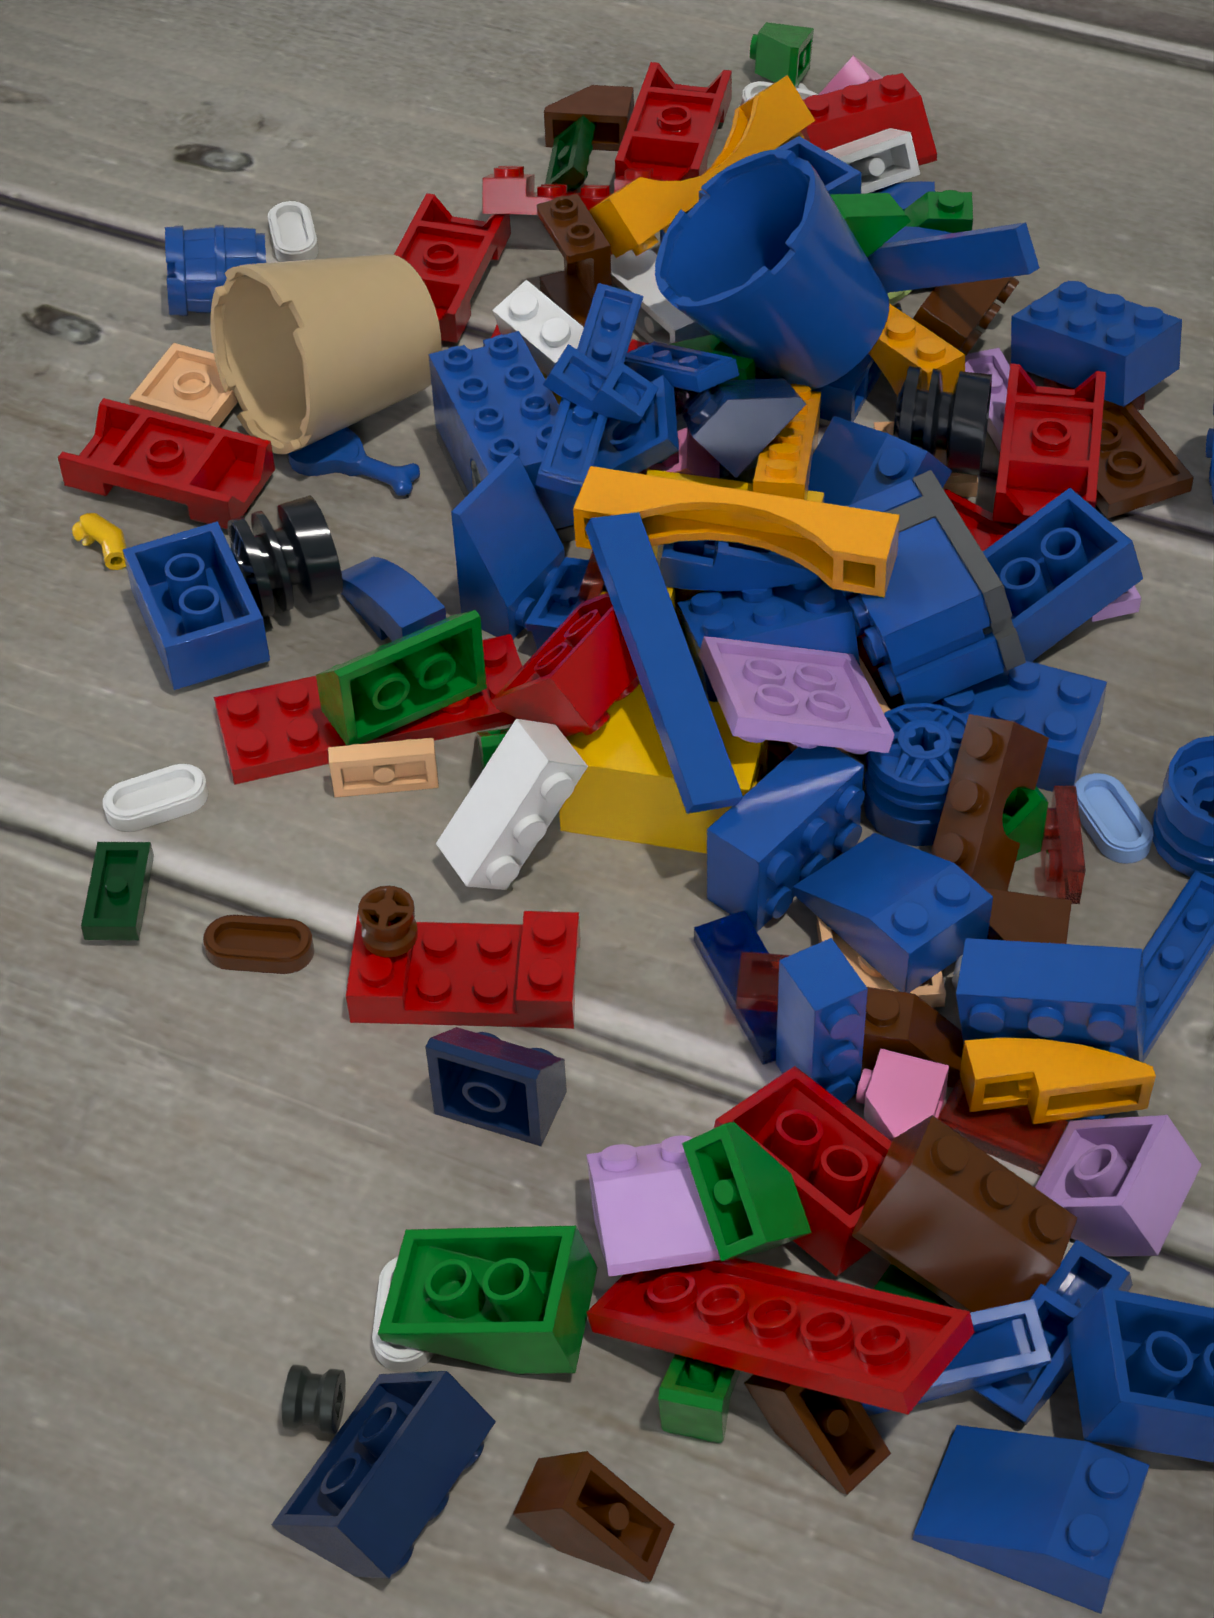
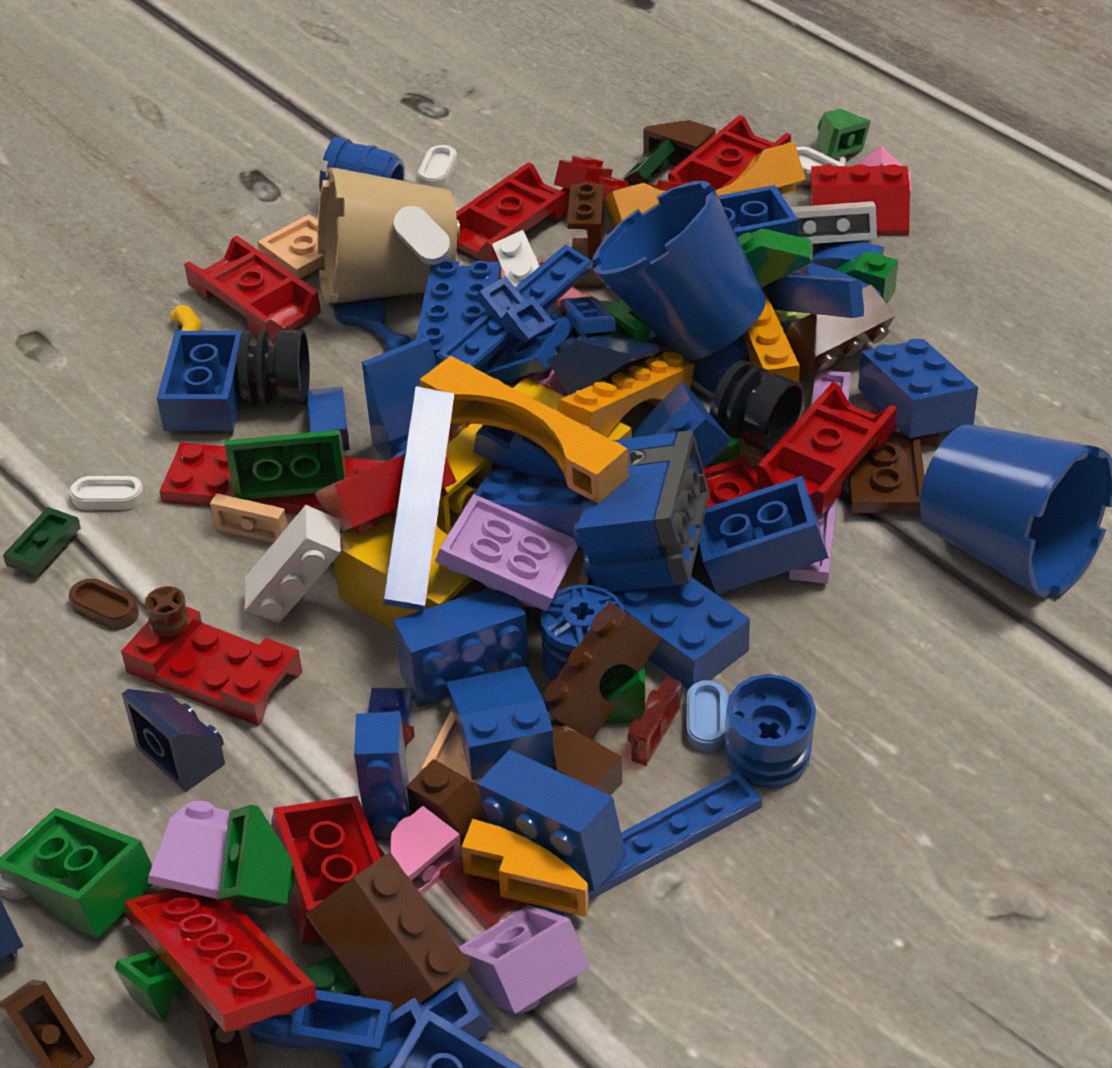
camera: 25 degrees right, 5 degrees down
none -> white tile [394,206,451,265]

